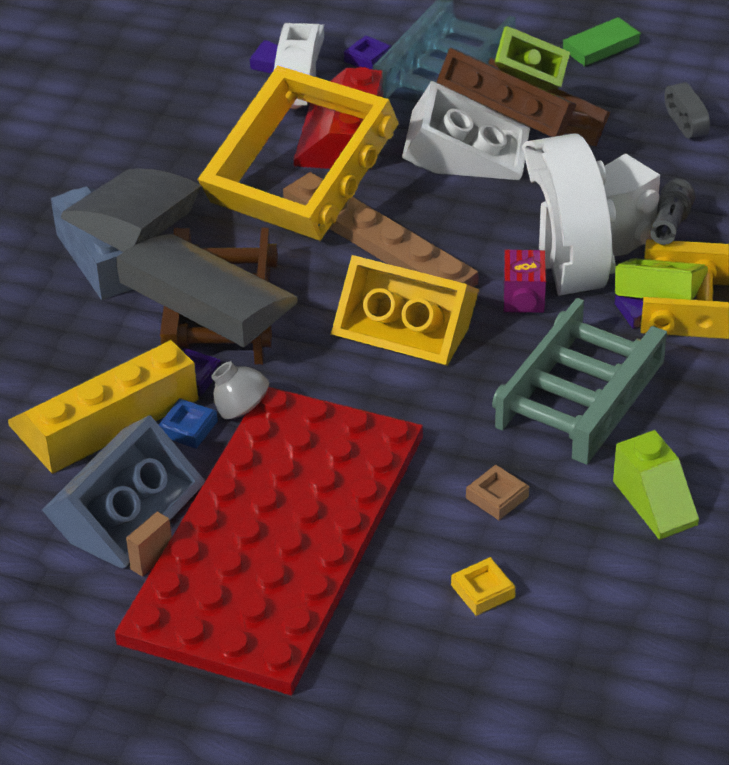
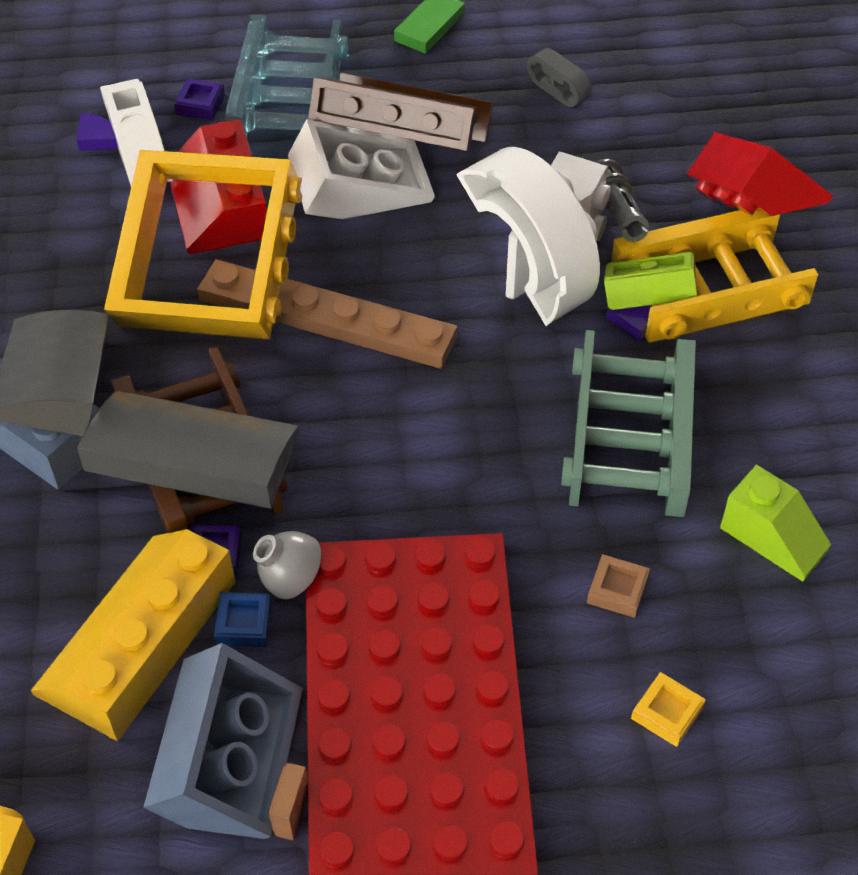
camera: 25 degrees left, 10 degrees up
yellow slope [331,255,479,365] -> none
lime slope [495,26,570,90] -> none
magenta brick [504,250,546,313] -> none

